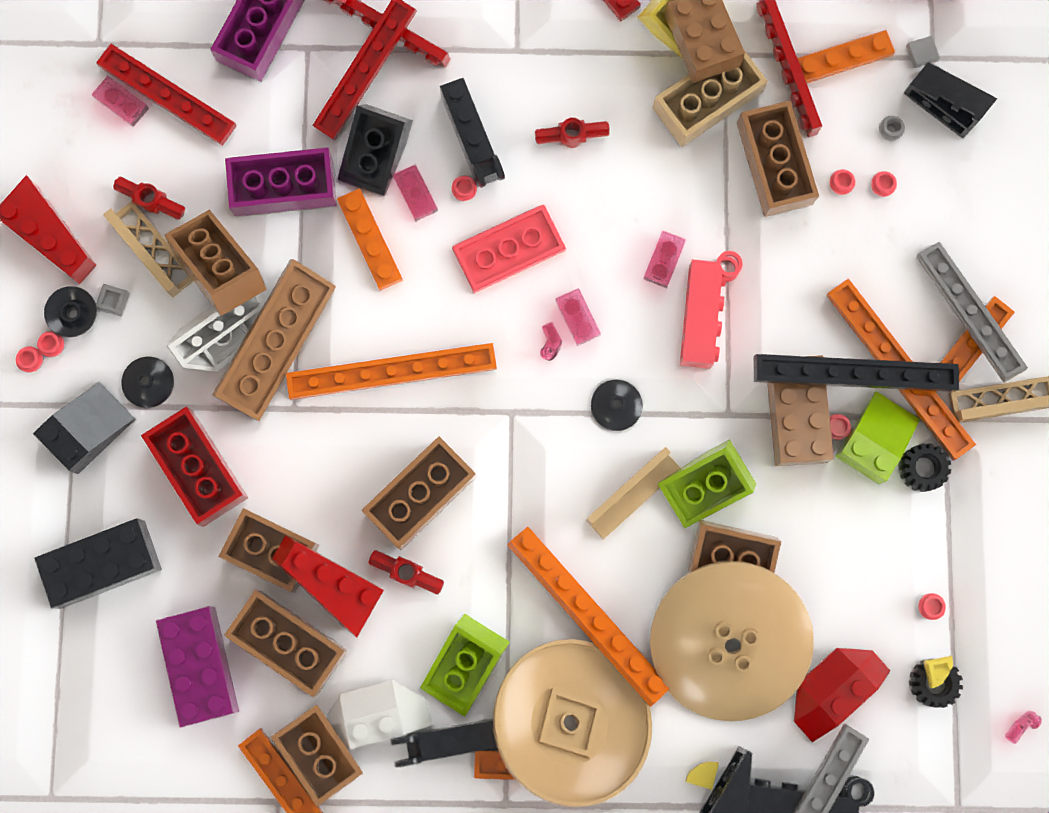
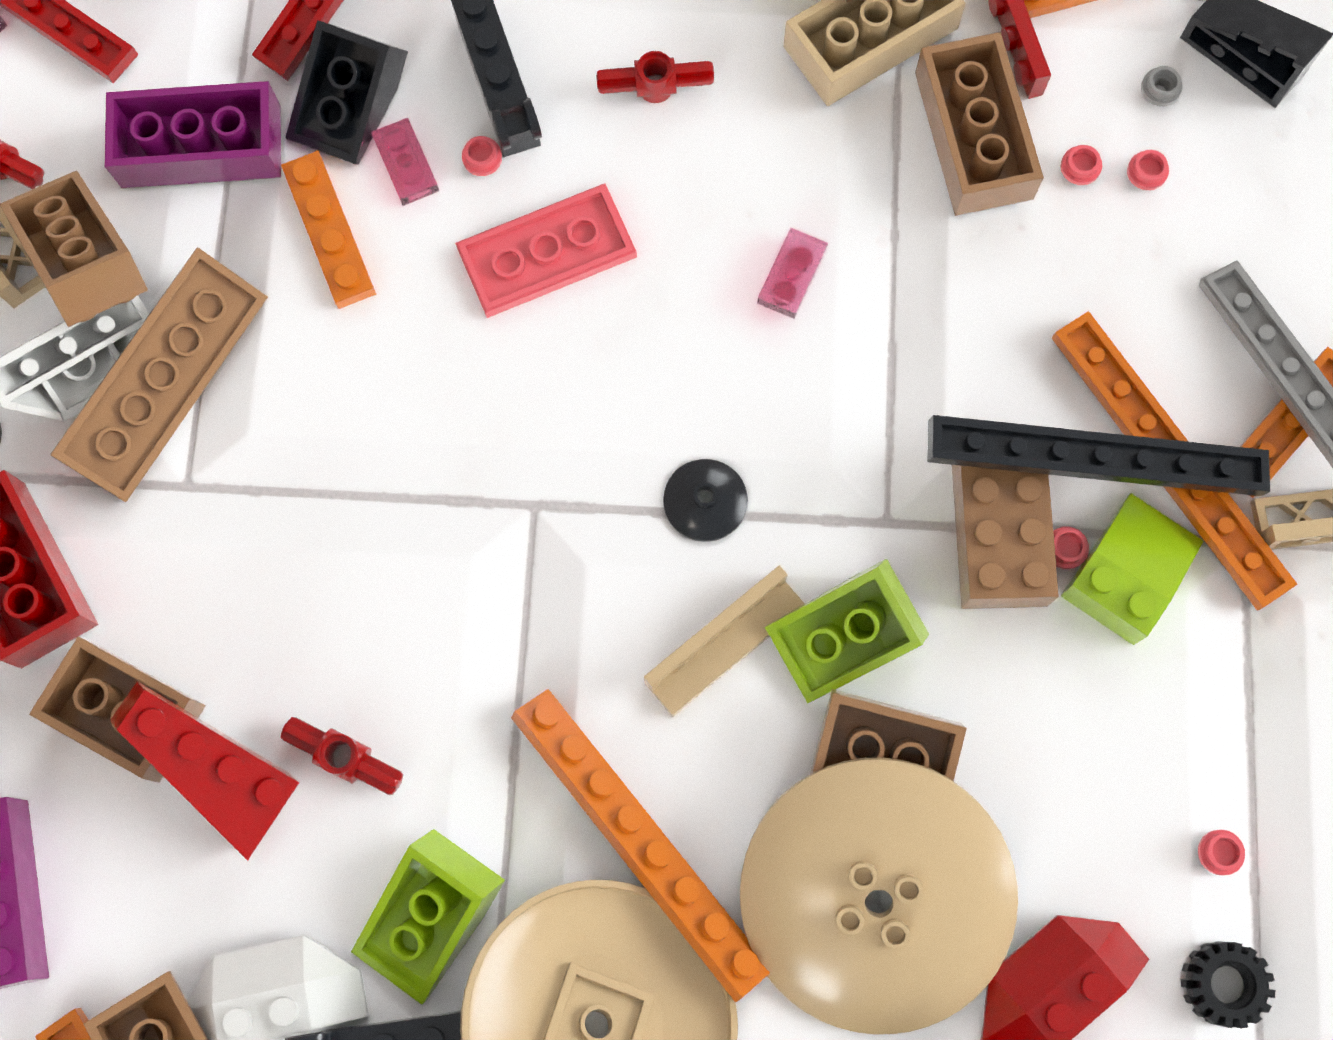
camera: 10 degrees right, 5 degrees down
medium nougat brick [224,590,348,697] -> none
orange plate [286,343,497,400] -> none
medium nougat brick [361,436,477,551] -> none
clear pink arm [540,322,562,361] -> none
clear pink plate [555,288,601,346] -> none
coral hinge [679,251,743,369] -> none
black tyre [899,443,952,492] -> none
light yellow tile [923,656,953,688] -> none

